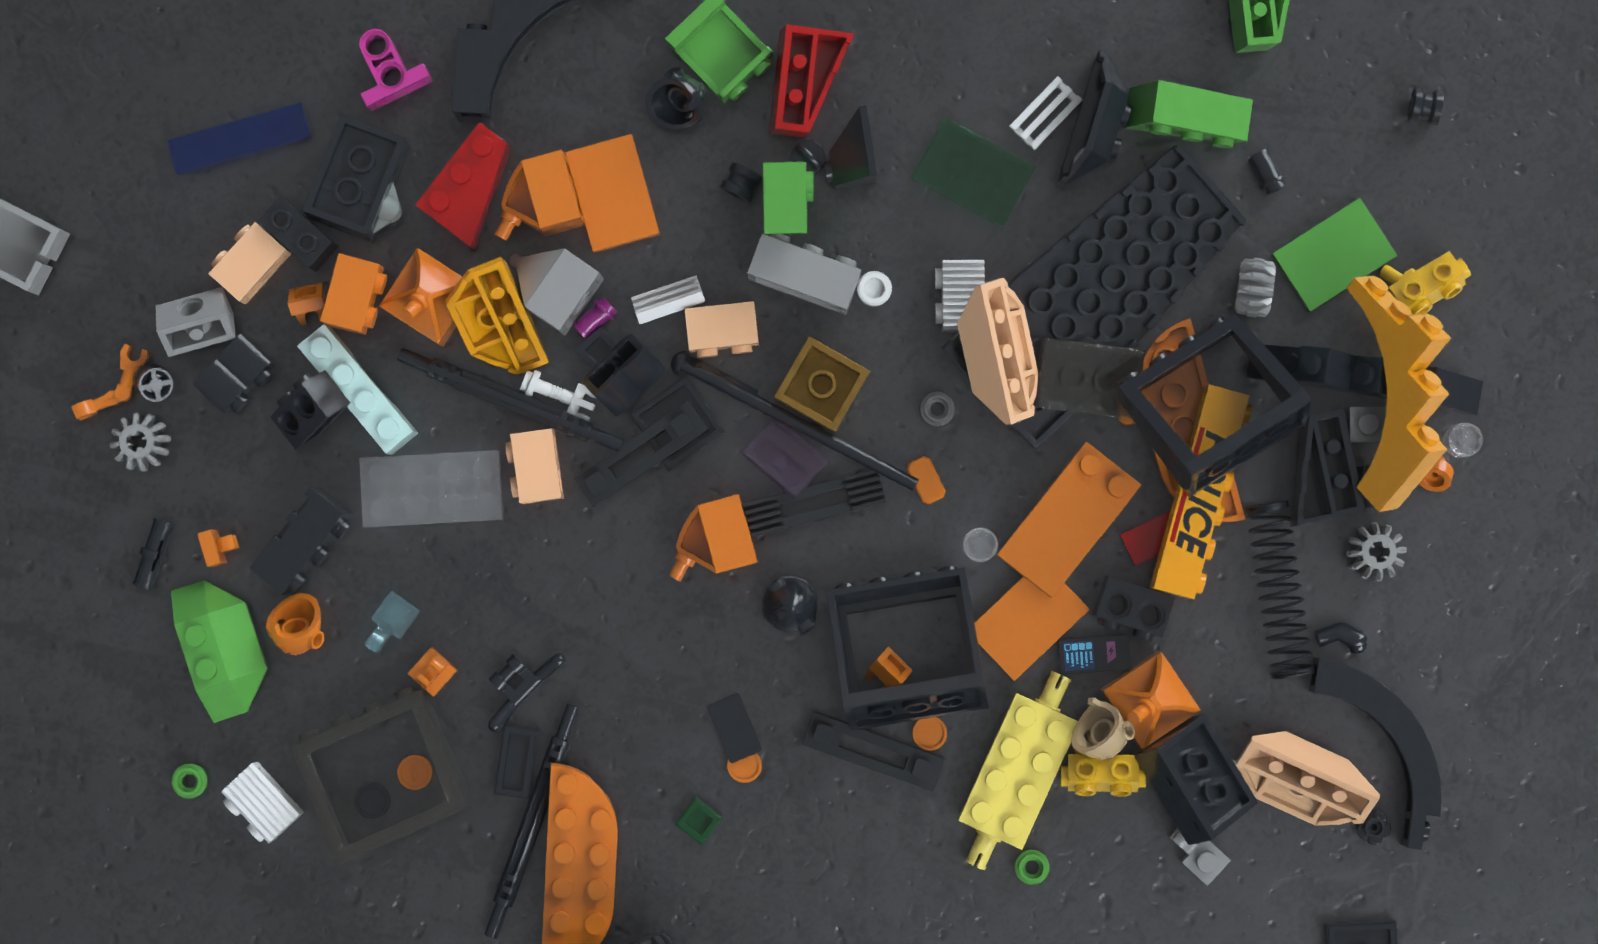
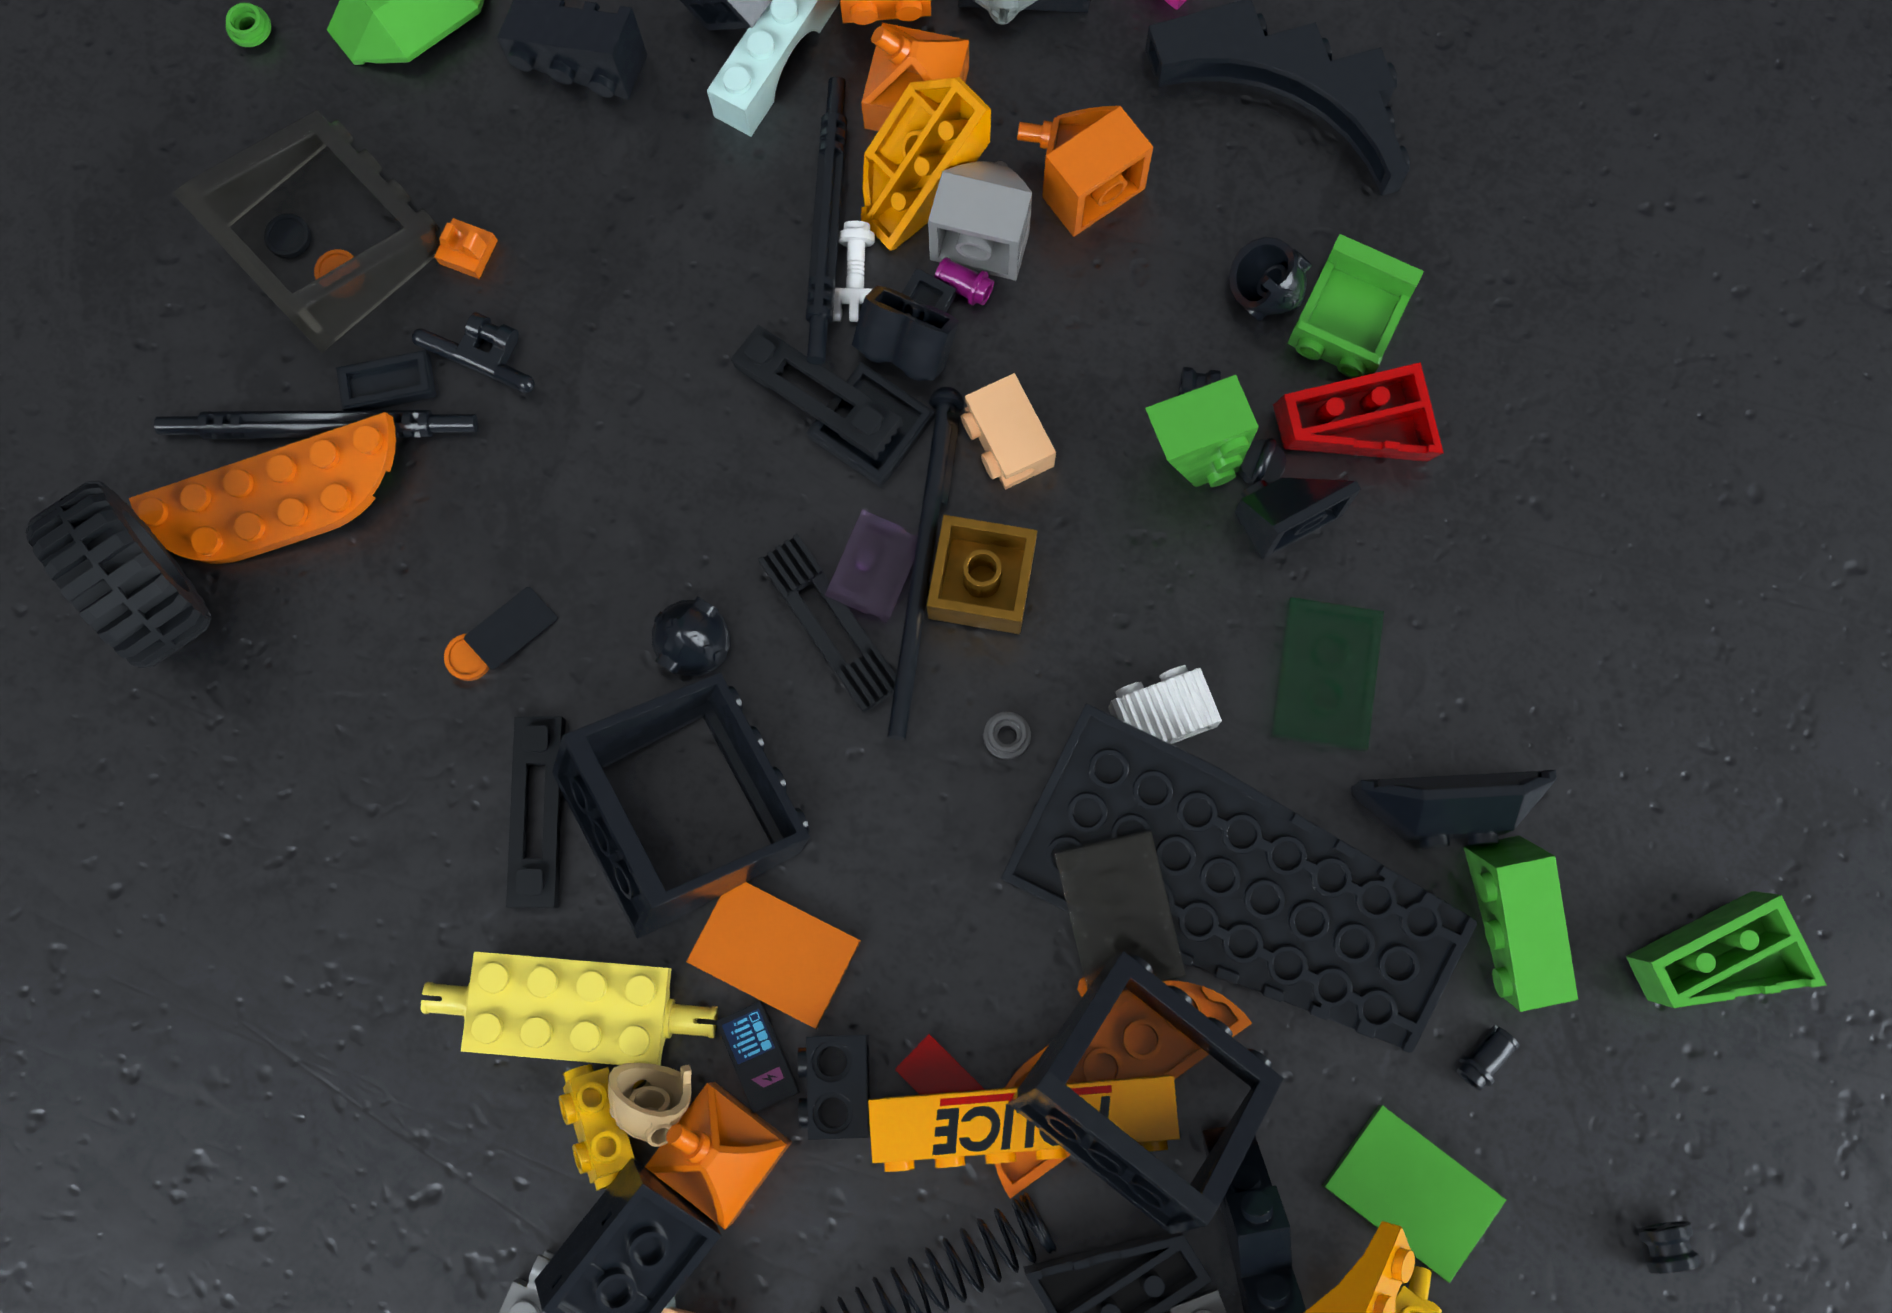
camera: 70 degrees right, 10 degrees down
white brick [221,762,304,843] -> none
orange helmet [266,593,324,656] -> none
clear plate [359,450,504,528] -> none
clear light blue plate [364,590,421,653] -> none
red wedge [415,122,511,251] -> none
light nougat brick [506,428,564,504] -> none
orange tile [565,134,660,253] -> none
white tile [631,275,705,324] -> none
orange piece [668,494,758,582] -> none
dark green tile [675,796,723,845] -> none
light grey piece [747,234,861,315] -> none
white tile [857,271,892,307] -> none
orange tile [865,646,913,688] -> none
orange piece [906,456,946,504] -> none
orange piece [912,717,947,751] -> none
light nougat wedge [957,278,1039,425] -> none
clear wheel [962,527,998,562] -> none
orange slope [996,441,1142,598] -> none
white tile [1009,76,1083,151] -> none
bright green plate [1014,849,1050,885] -> none
light grey gear [1235,258,1276,318] -> none

